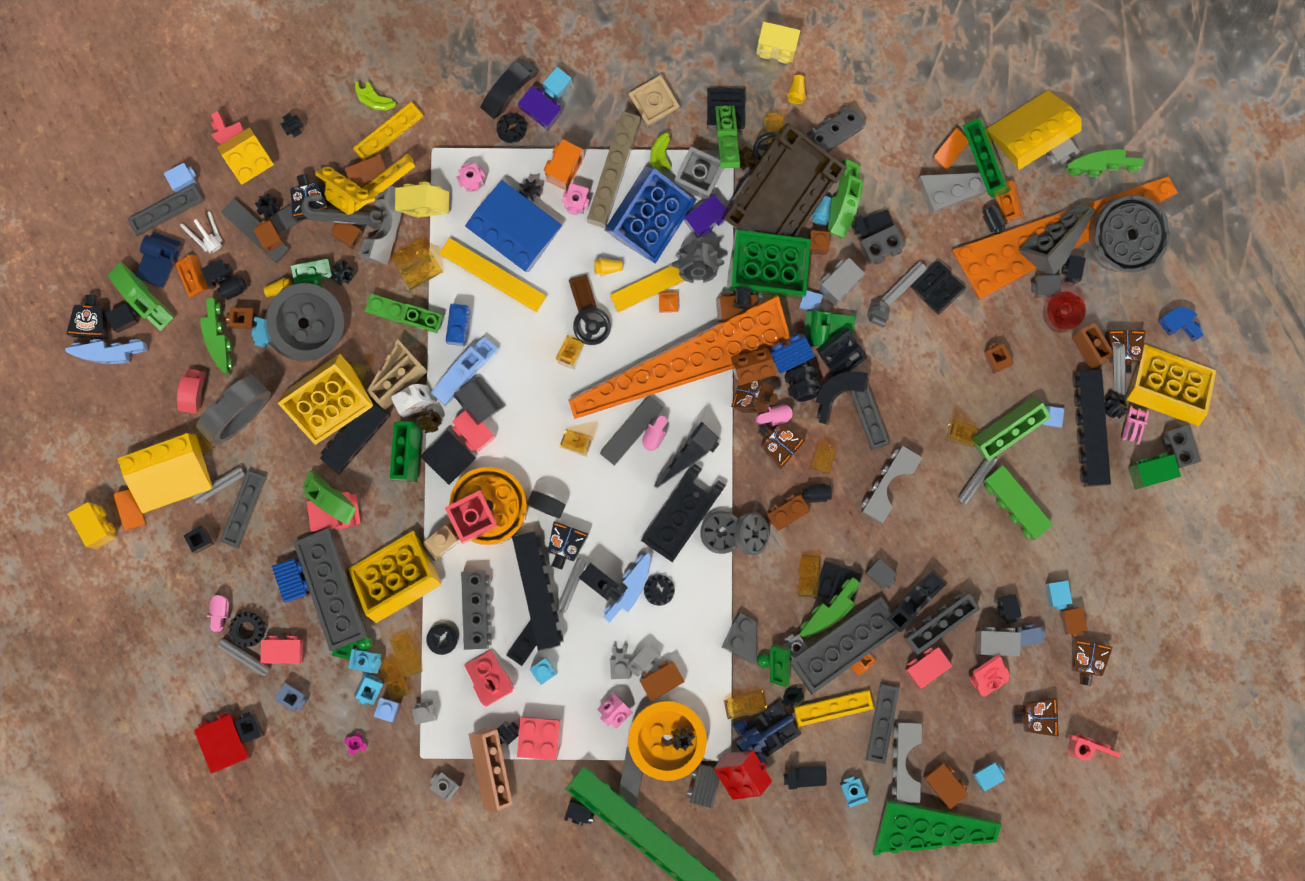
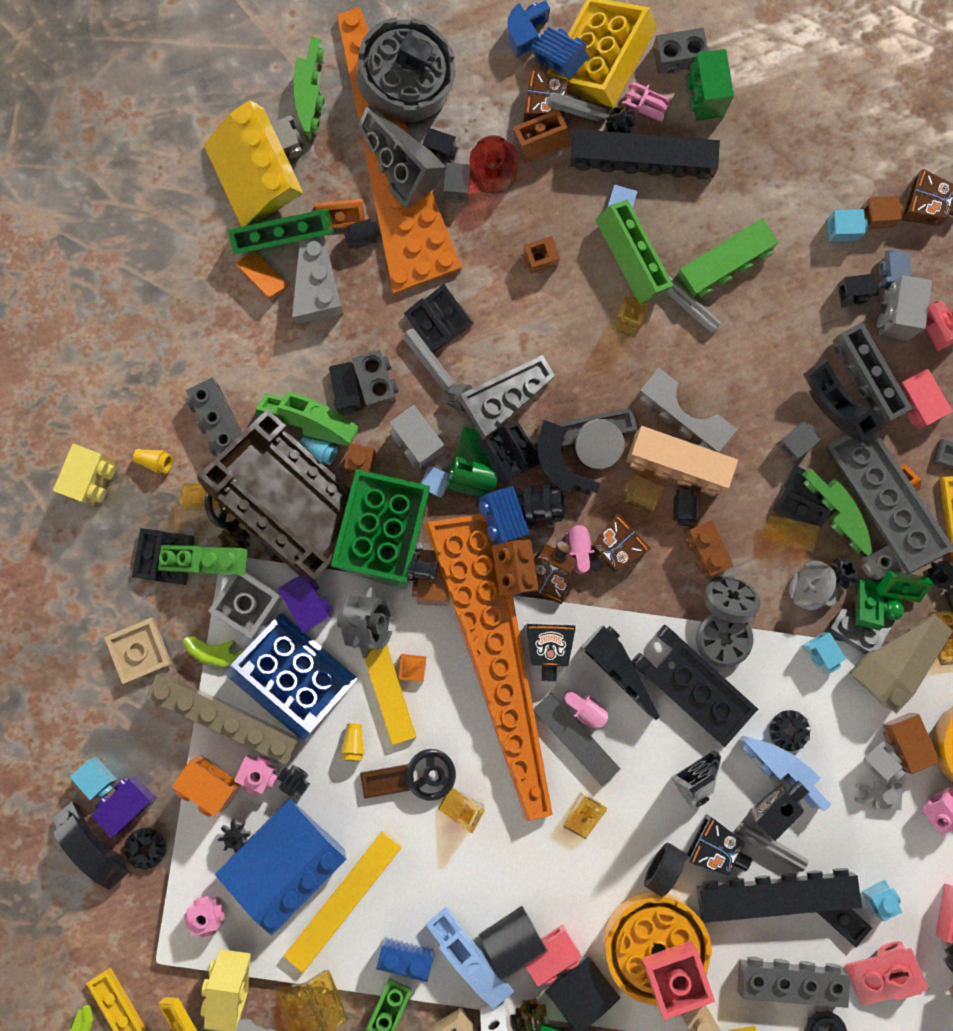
camera: 85 degrees left, 0 degrees up
none -> black gear [277,765,310,798]
none -> black brick [396,29,437,75]
none -> wing [458,355,555,440]
none -> black torso [526,624,576,681]
none -> blue brick [531,27,589,79]
none -> light grey tile [574,419,625,469]
none -> light nougat brick [625,426,738,496]
none -> black wedge [671,750,721,807]
none -> light grey tile [789,560,839,611]
none -> medium azure brick [802,632,846,674]
none -> black gear [828,557,859,590]
none -> dark tan wedge [849,614,953,714]
none -> green plate [855,578,904,631]

